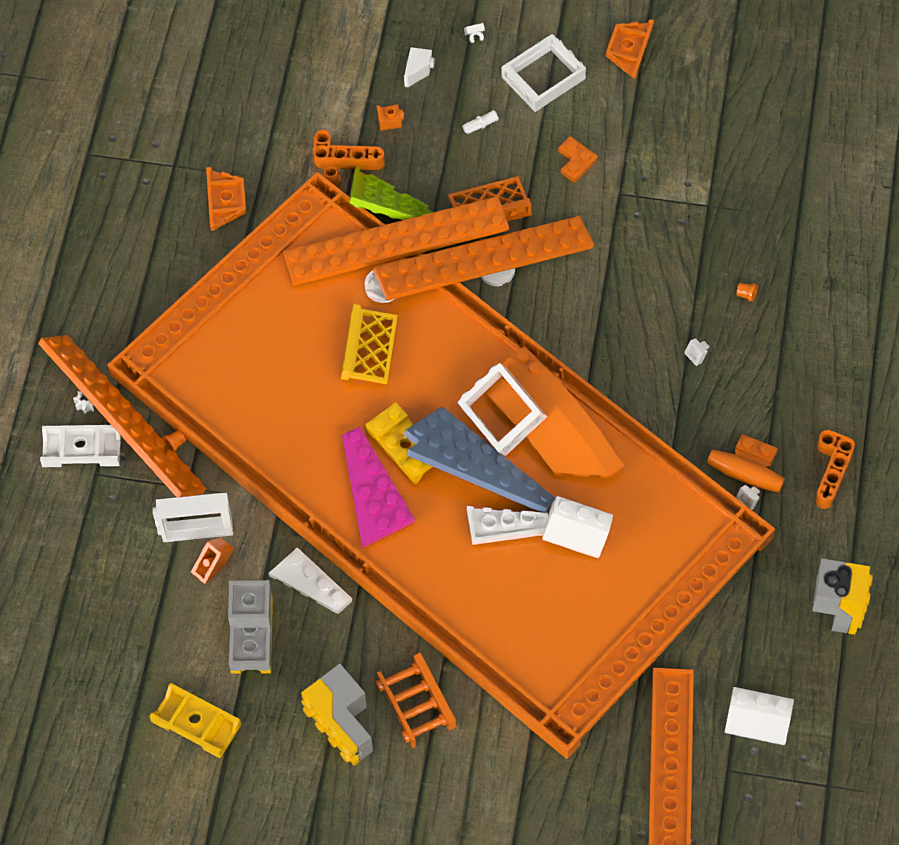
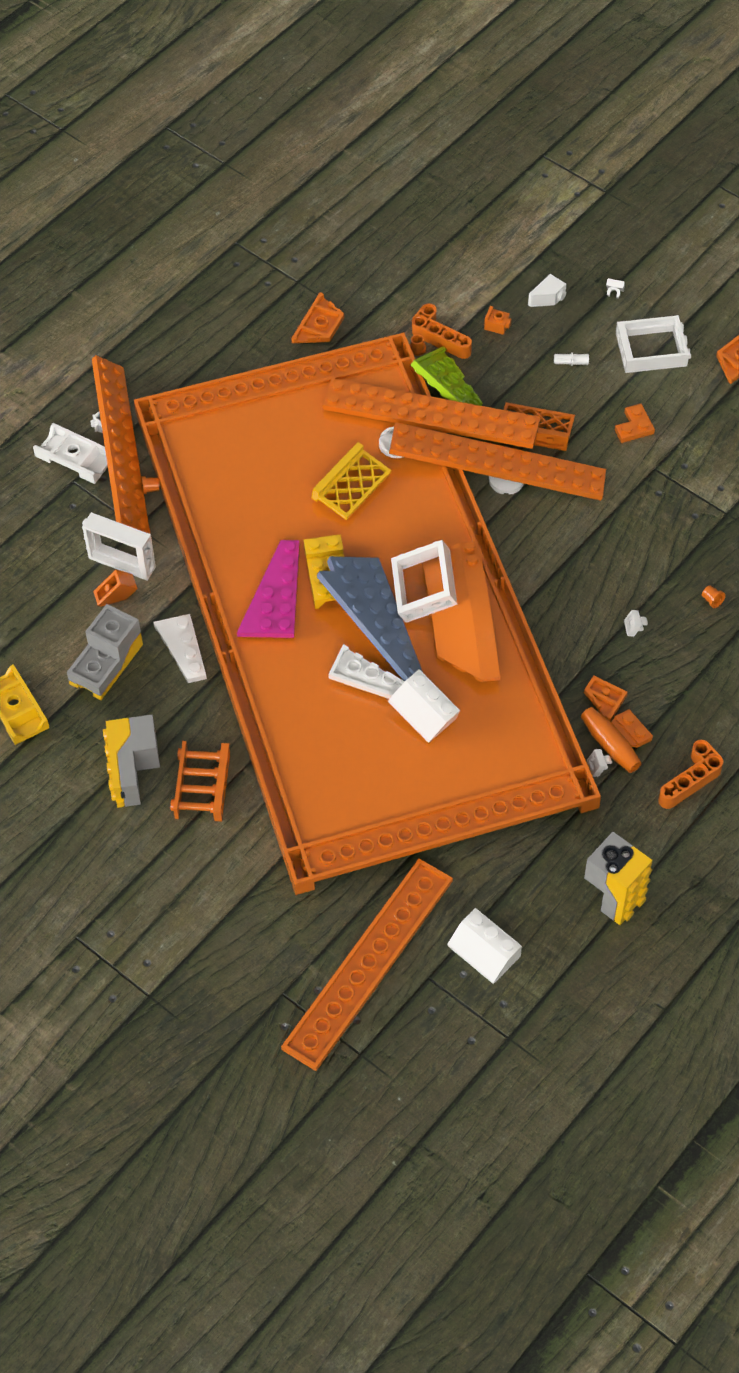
camera: 30 degrees right, 5 degrees down
none -> orange wing [584,675,628,722]

